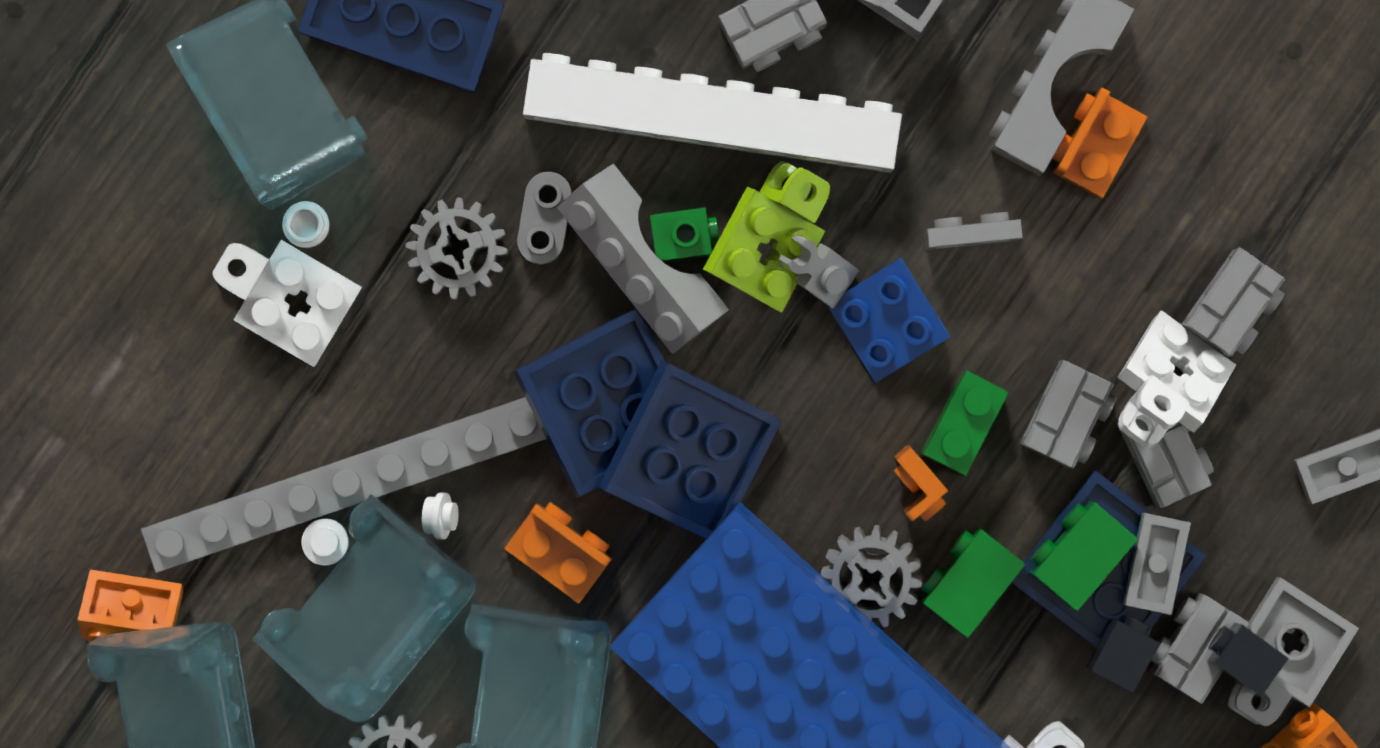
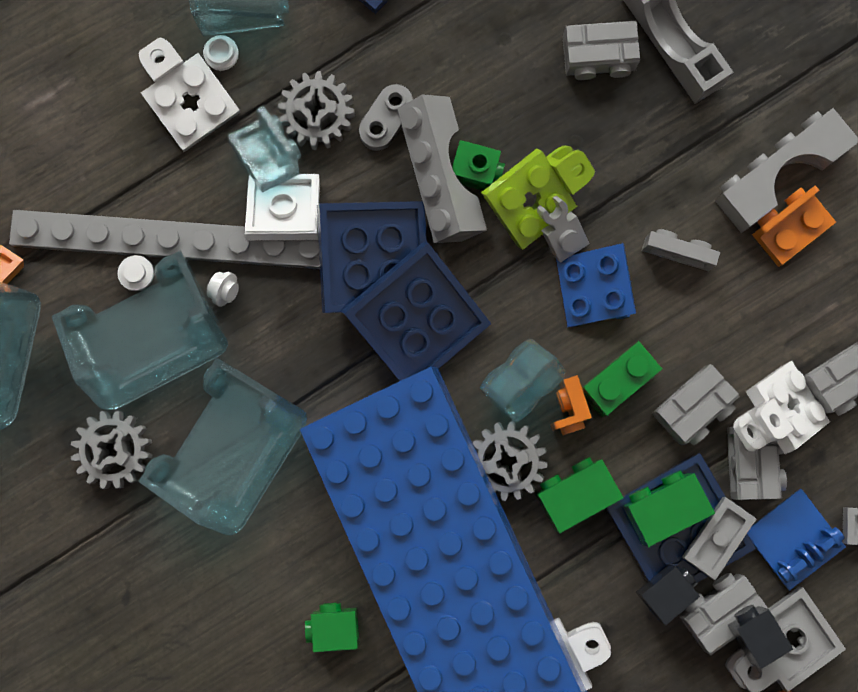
camera: 25 degrees right, 5 degrees down
orange bracket [504,502,612,603] -> none
white brick [523,53,902,173] -> none
none -> clear light blue bracket [228,106,301,193]
none -> white plate [245,174,320,241]
none -> clear light blue brick [480,338,566,422]
none -> blue hinge [747,489,846,591]

